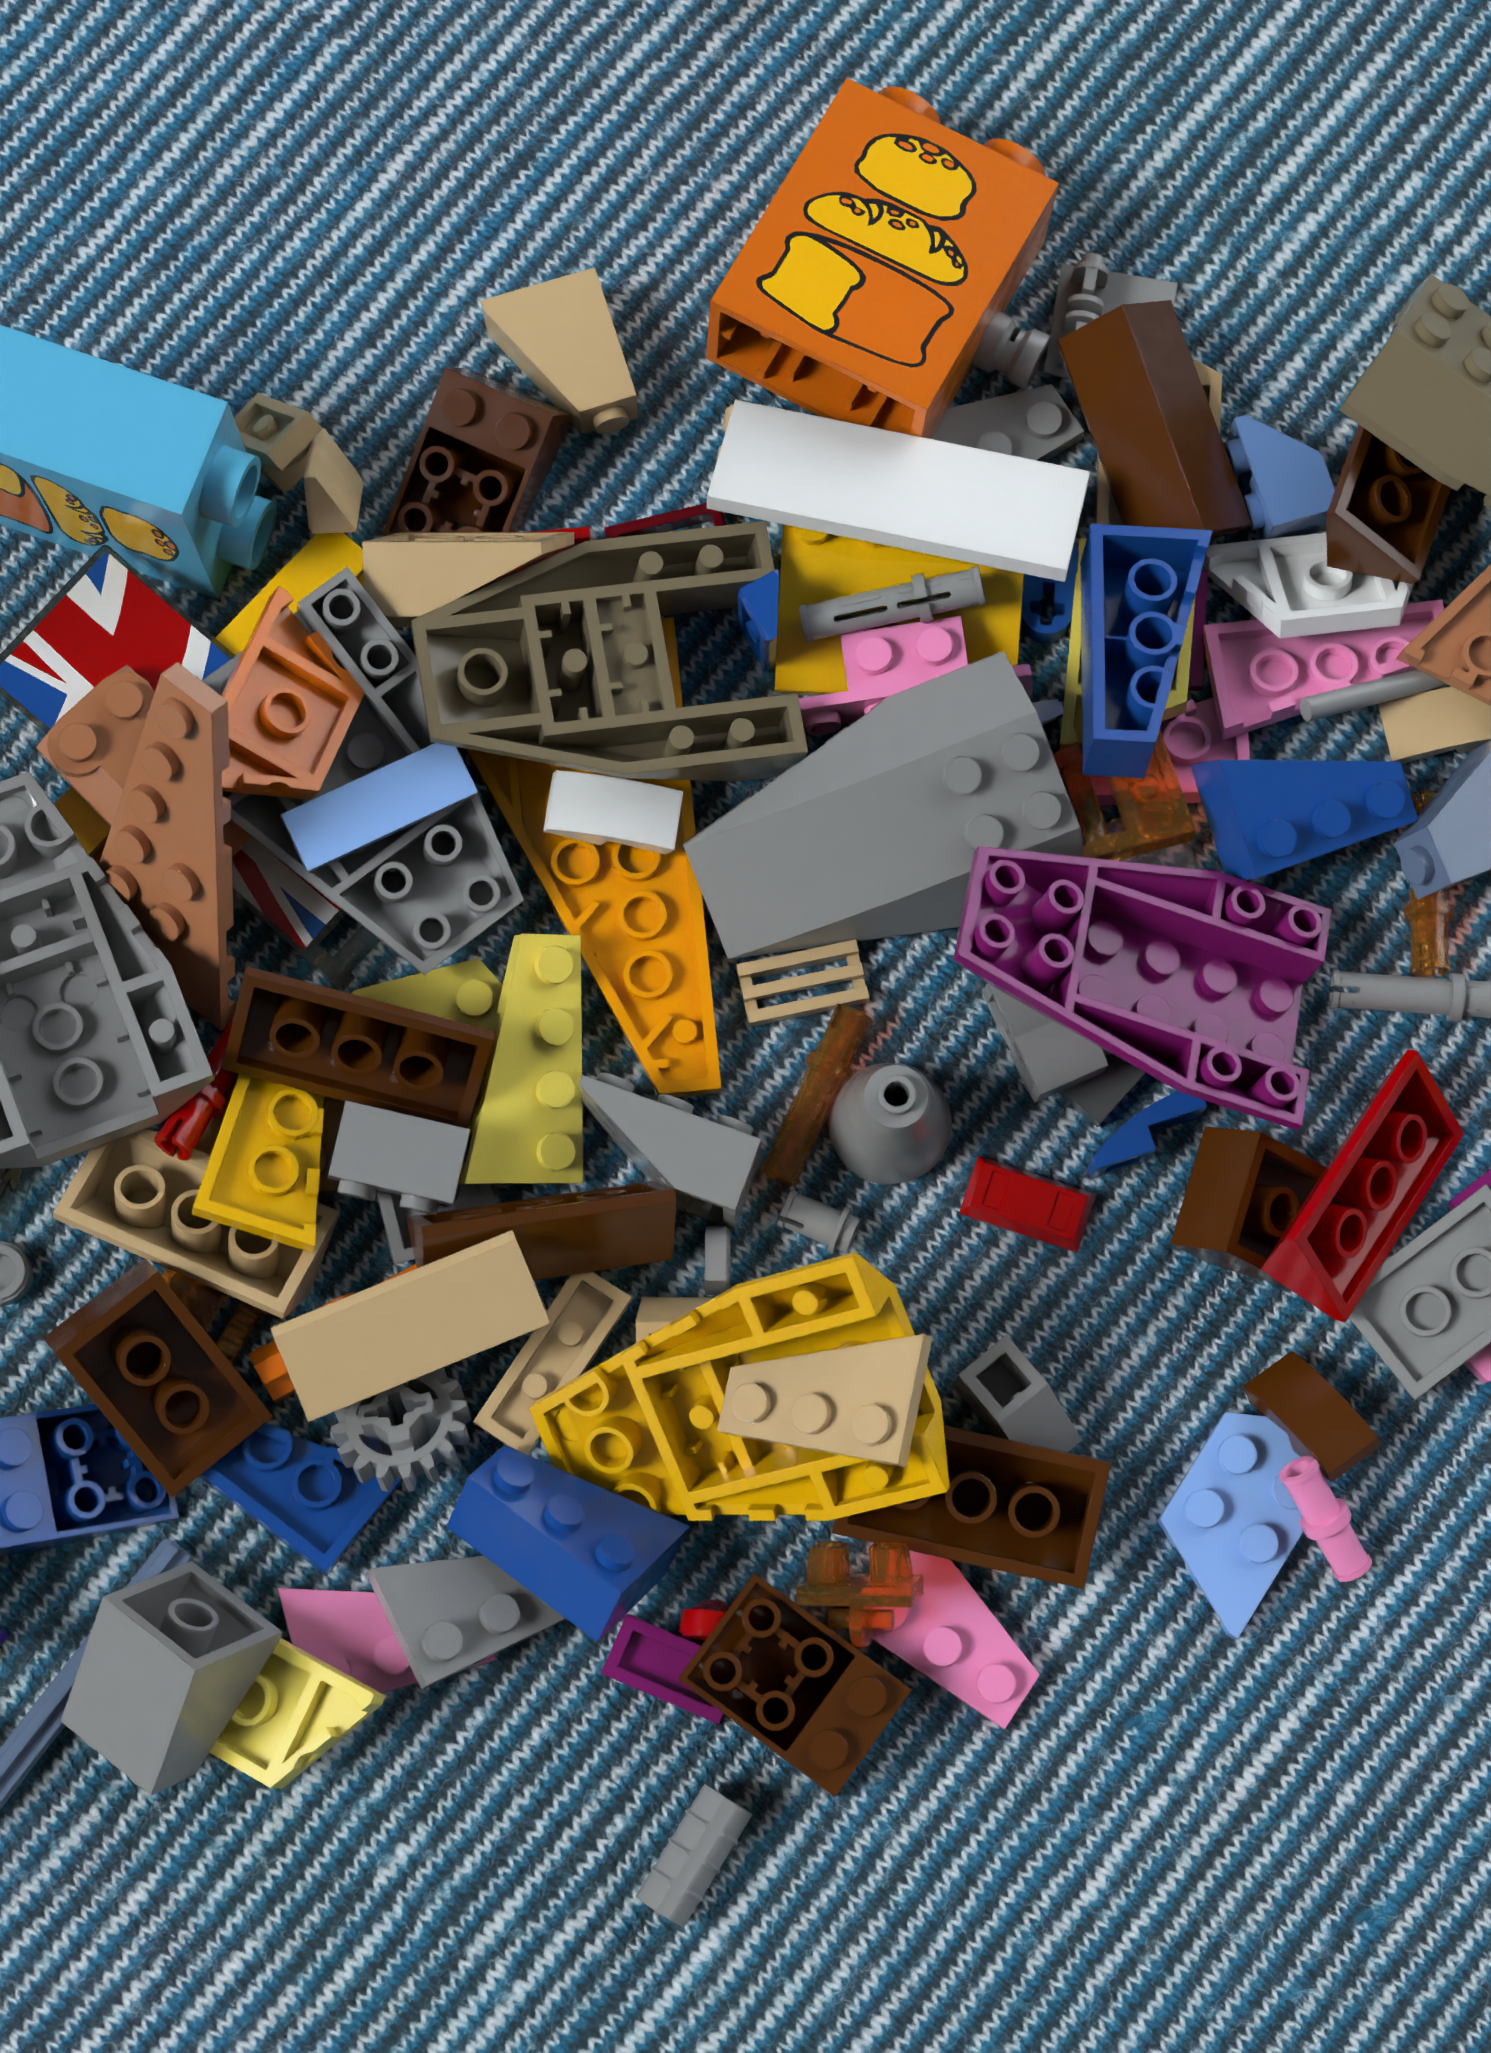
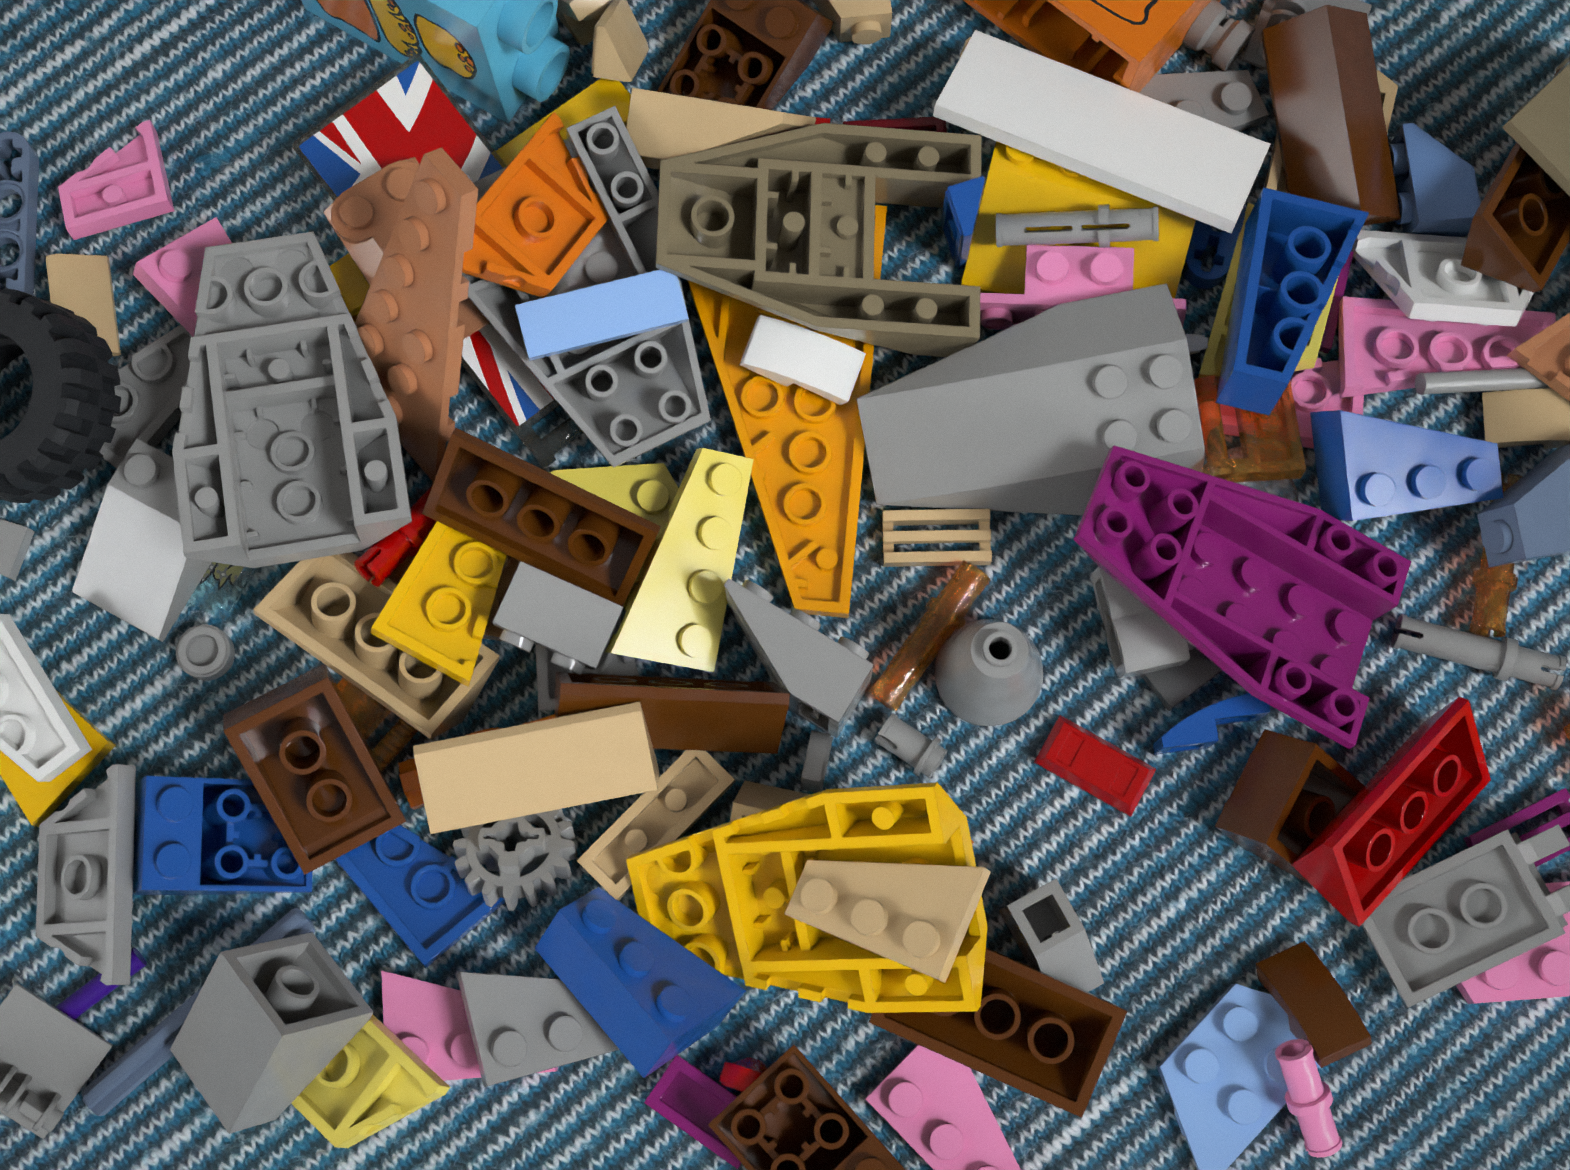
camera: 15 degrees right, 0 degrees up
clear orange hips [796,1541,924,1647] -> none

